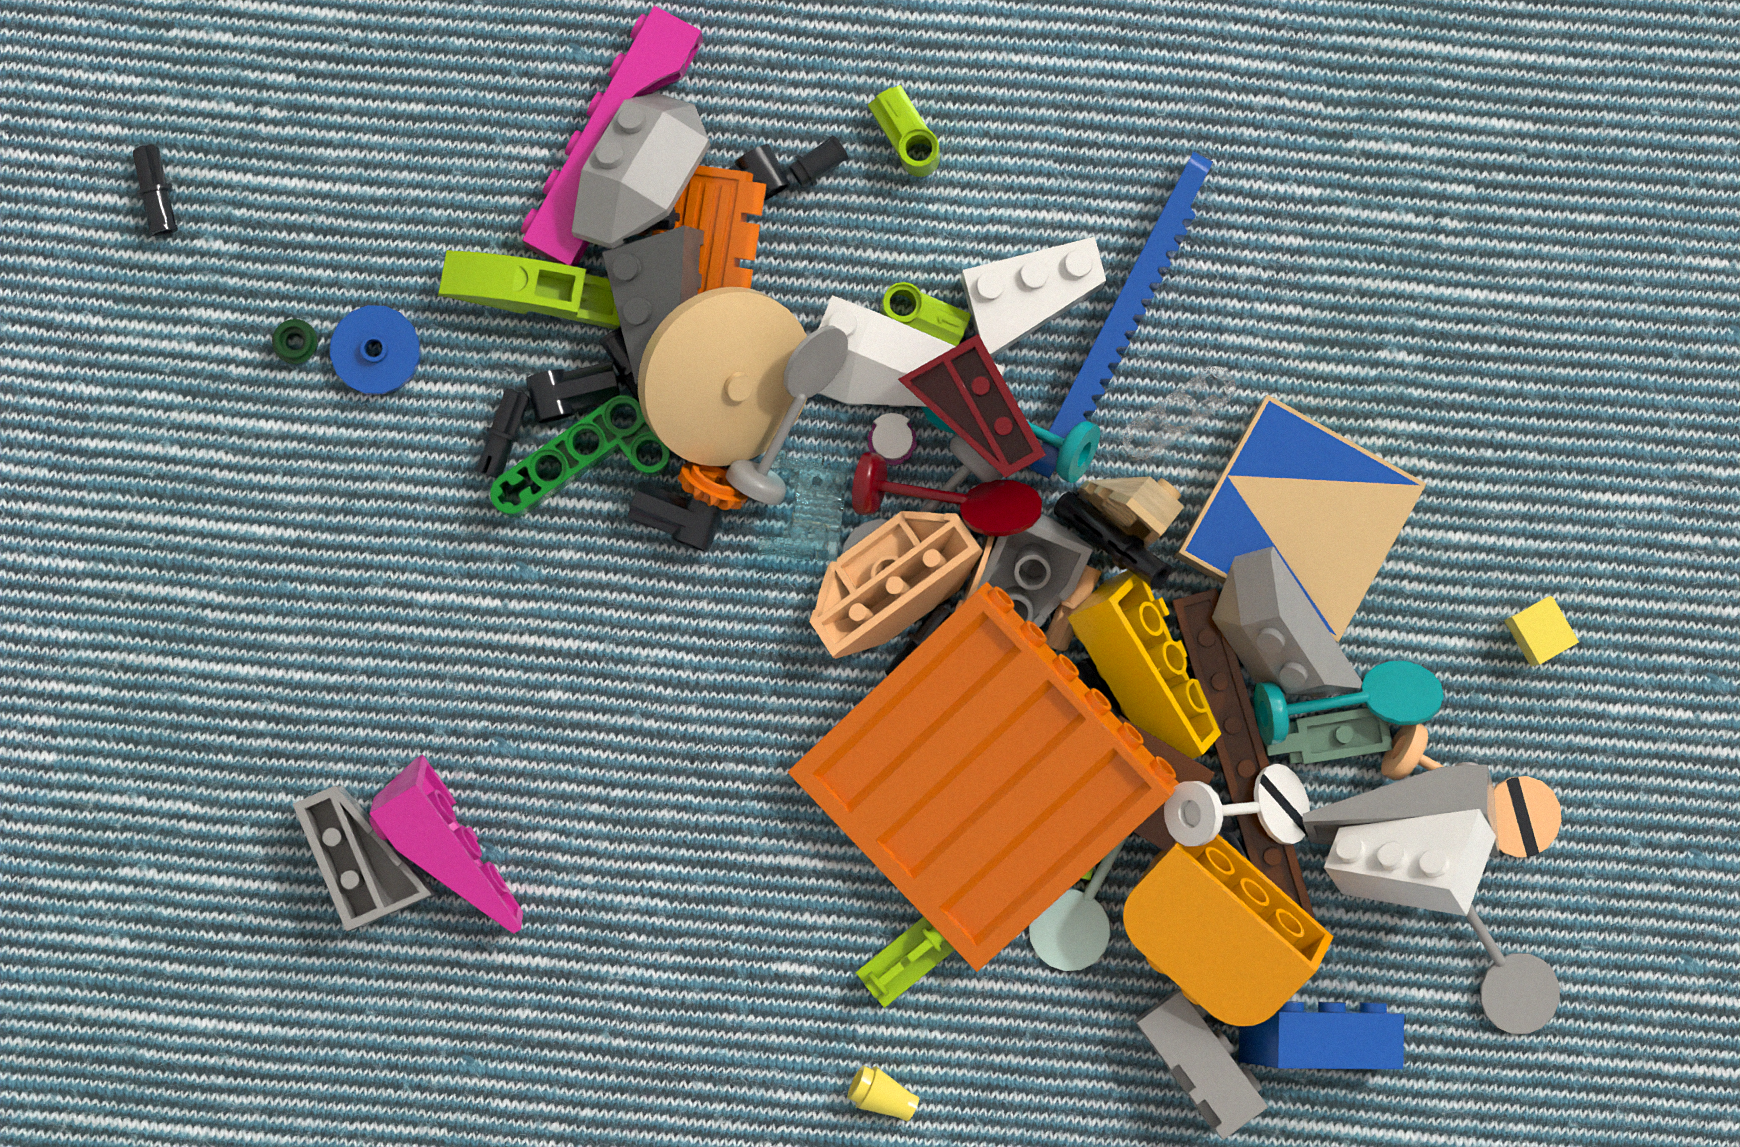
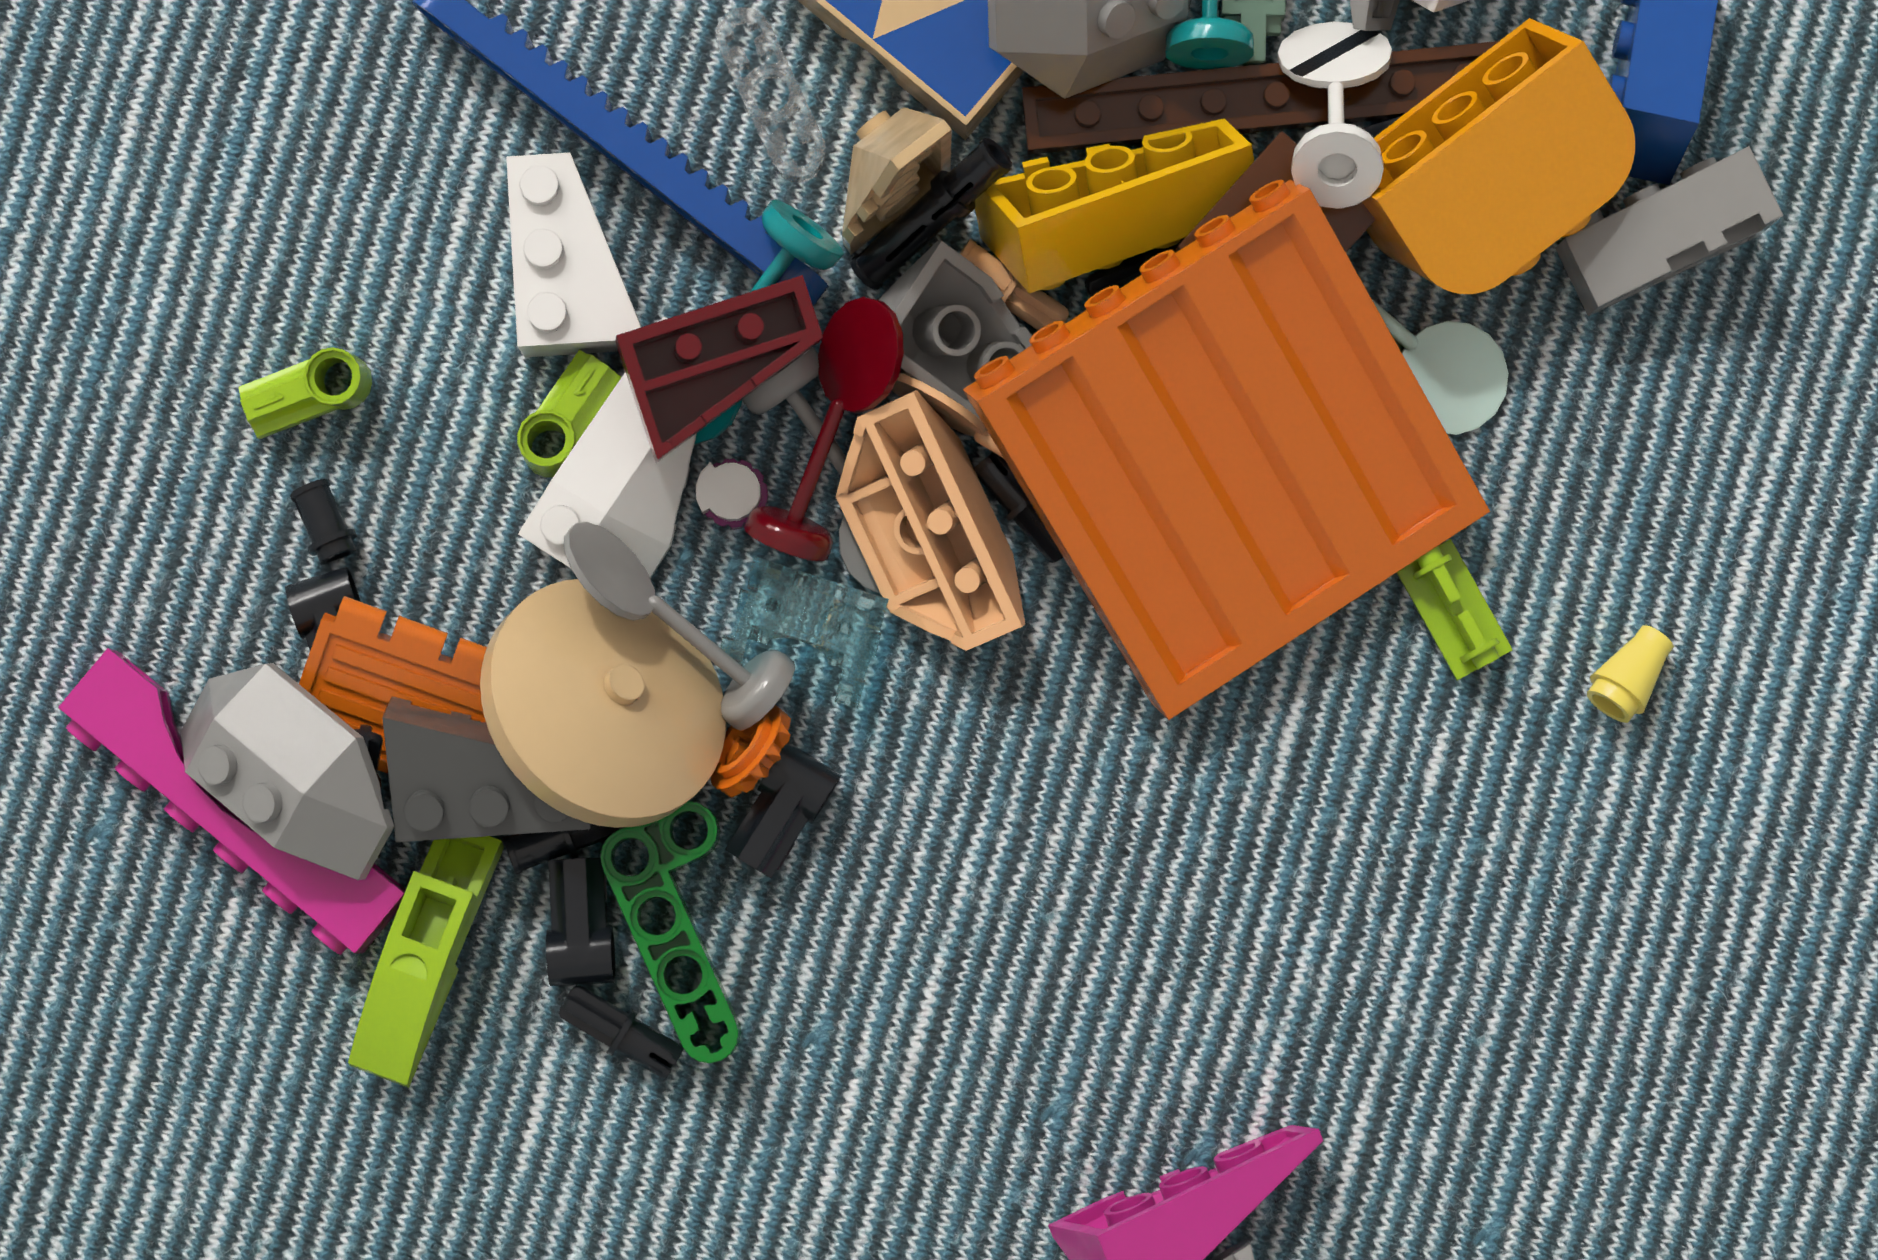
camera: 75 degrees left, 0 degrees up
blue plate [330,305,421,395] -> none

